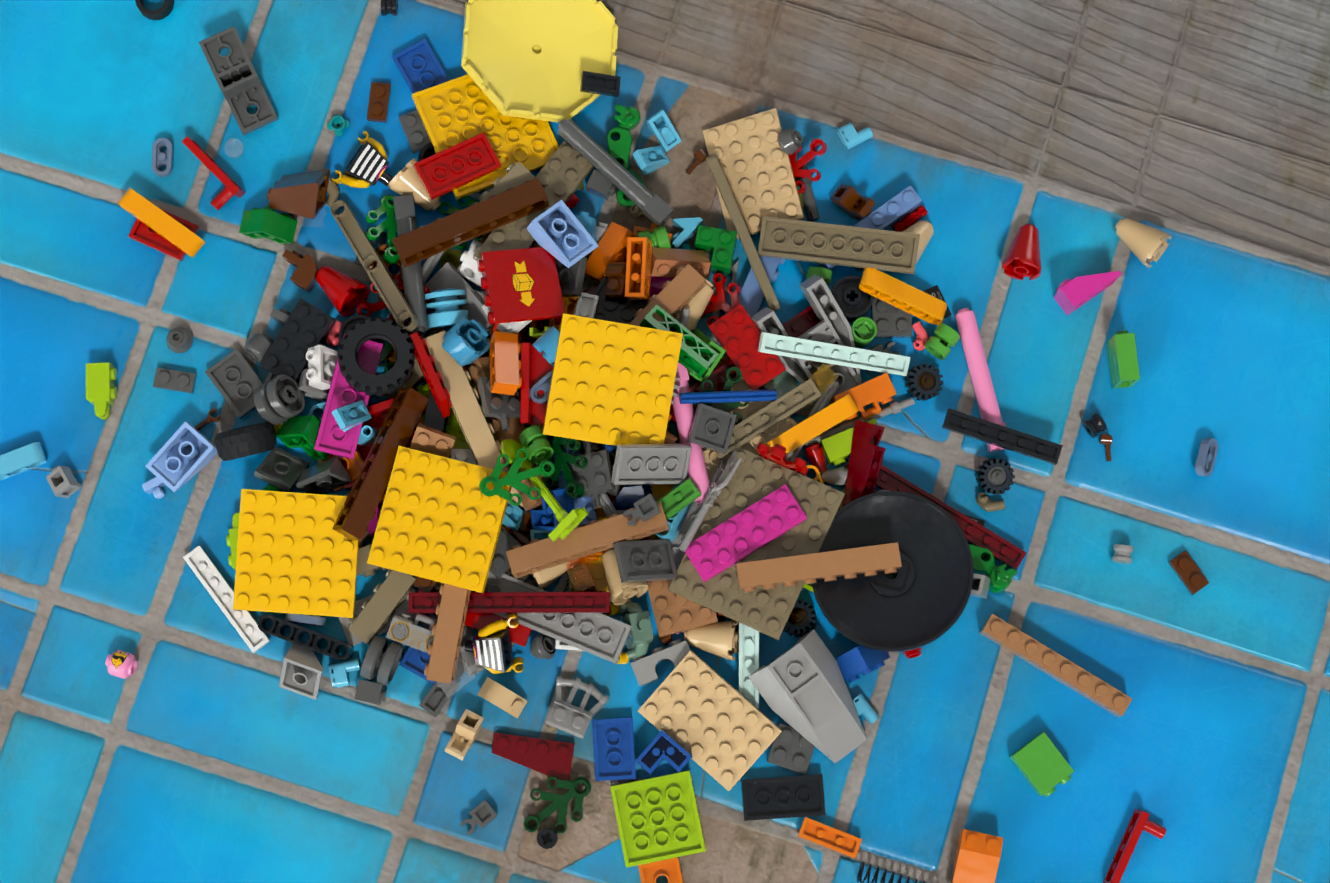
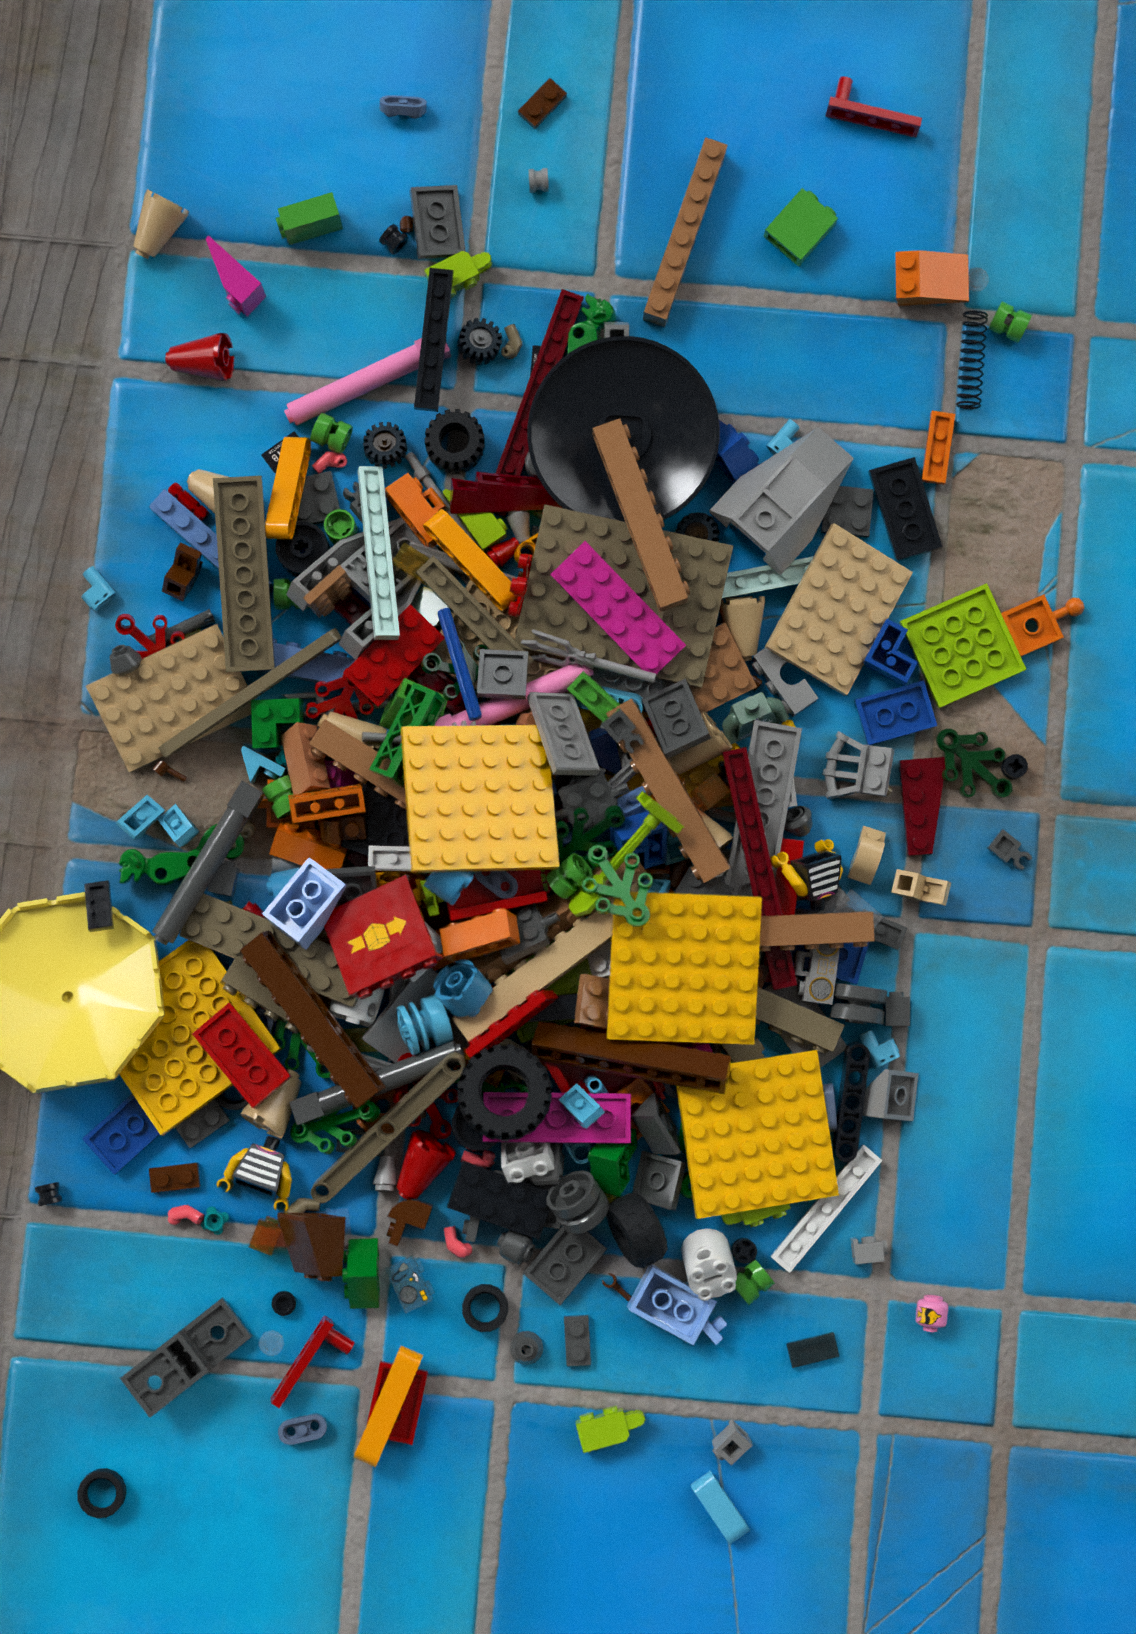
camera: 105 degrees left, 5 degrees up
none -> coral arm [167,1205,204,1225]
none -> clear orange brick [249,1216,282,1256]
none -> black plate [272,1291,296,1316]
none -> medium nougat plate [303,565,353,618]
none -> light grey cone [373,1156,397,1192]
none -> clear light blue brick [385,1254,435,1314]
none -> dark grey plate [409,185,466,259]
none -> lime hinge [424,251,492,298]
none -> black tyre [425,409,485,474]
none -> coral arm [444,1226,472,1258]
none -> black tyre [462,1284,508,1332]
none -> white cylinder [681,1228,737,1301]
none -> black wheel [732,1238,757,1264]
none -> bright green wheel [735,1259,775,1305]
none -> clear smoke tile [786,1332,840,1368]
none -> light grey brick [850,1236,888,1264]

